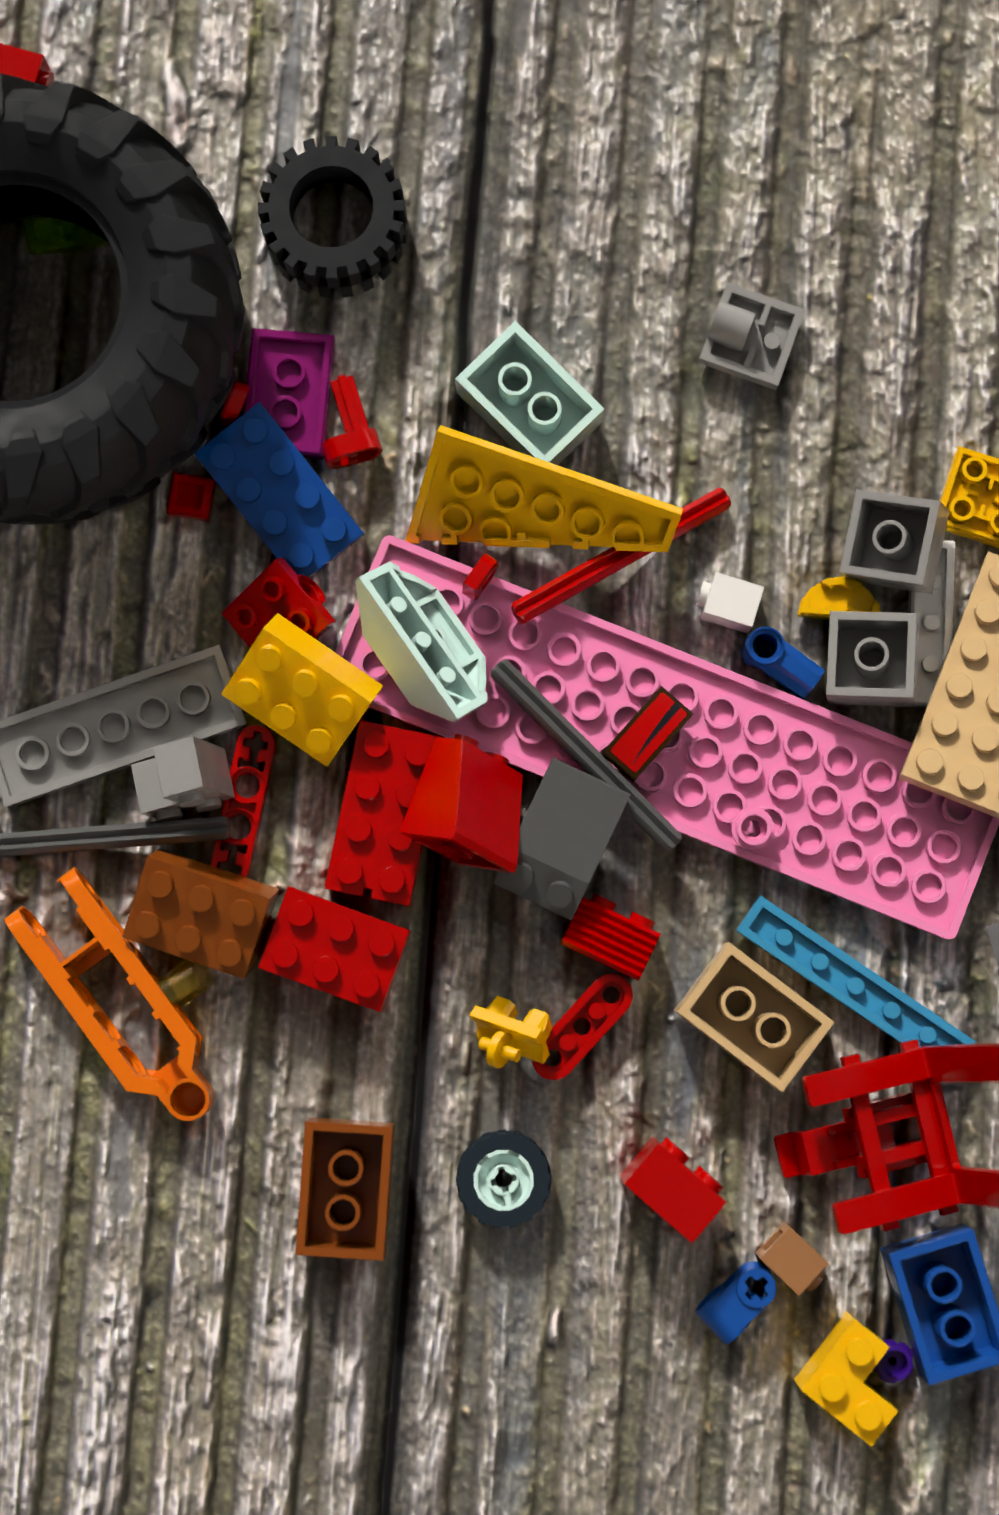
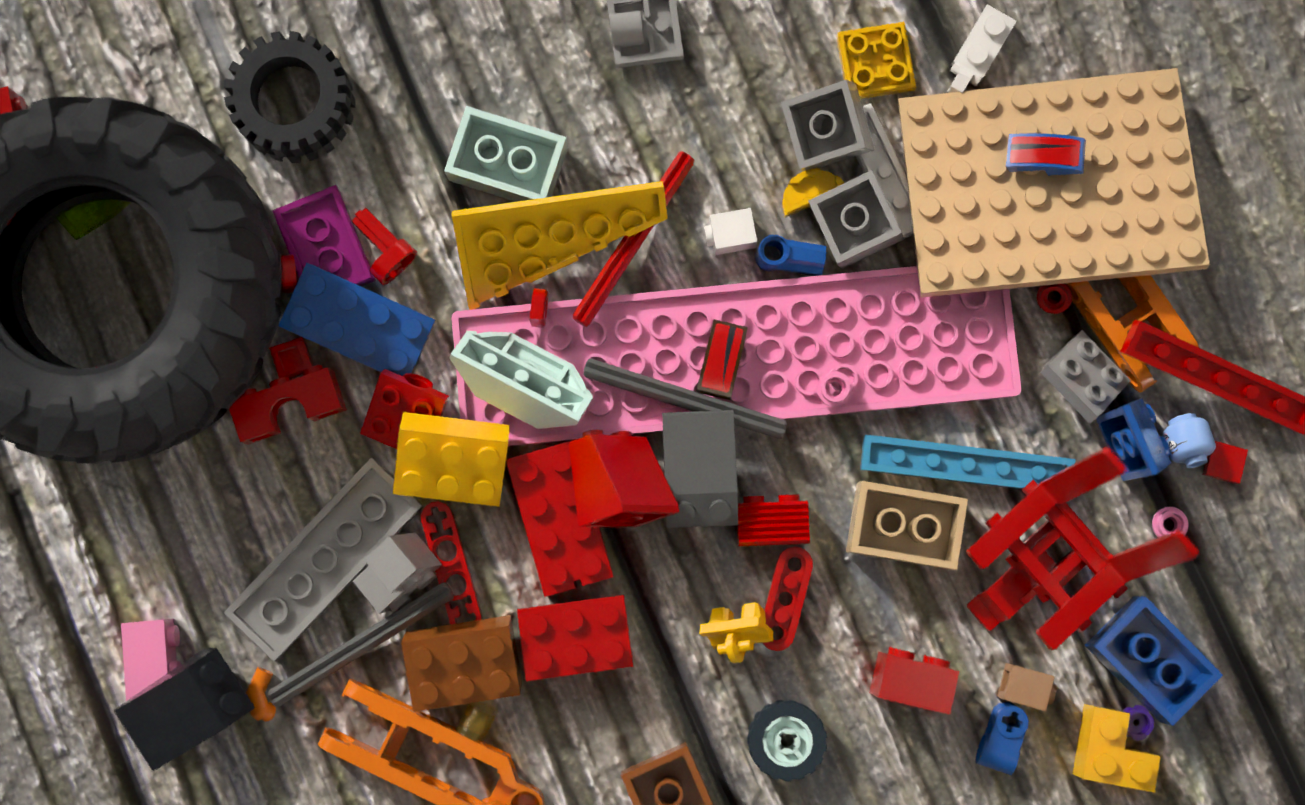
camera: 30 degrees left, 0 degrees up
none -> red arch [229,365,347,445]

